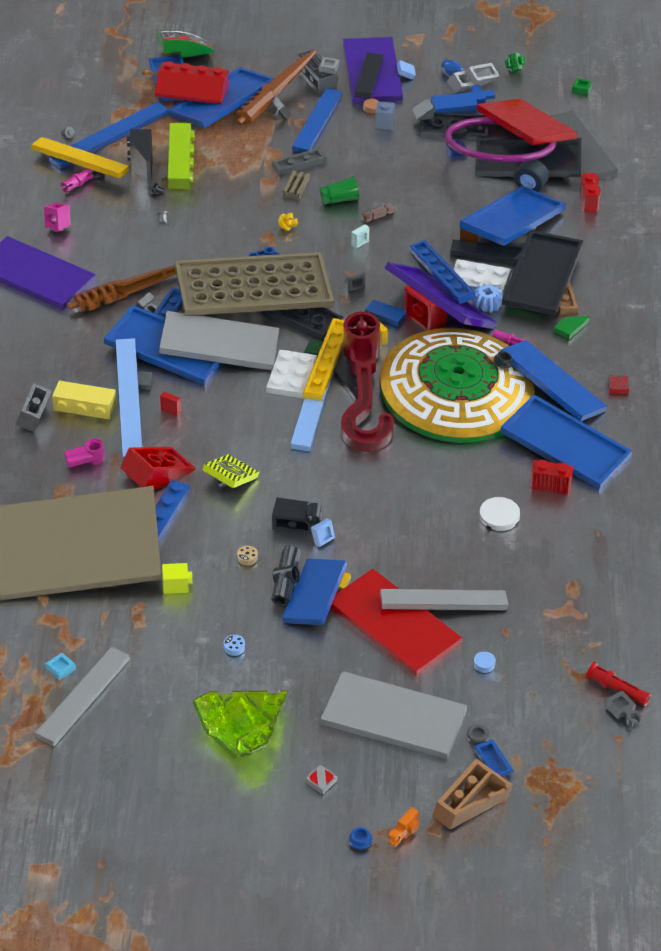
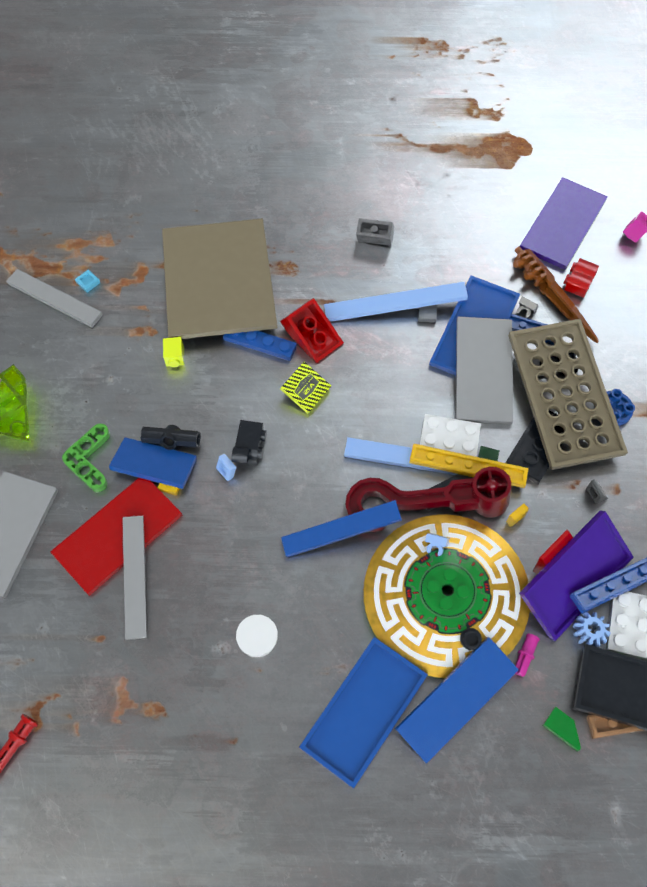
camera: 90 degrees right, 20 degrees up
light yellow brick [52,381,116,420] -> none
dark pink piece [64,438,105,468] -> none
red tile [160,392,181,416] -> none
light blue tile [224,635,245,656] -> none
tan tile [237,546,258,566] -> none
blue tile [365,299,407,327] -> none
light blue tile [473,652,496,673] -> none
red brick [530,460,574,495] -> none
red tile [608,375,629,394] -> none
none -> bright green beam [62,423,110,492]
none -> blue tile [281,500,402,558]
none -> light blue tile [425,533,450,556]
none -> red brick [563,258,599,298]

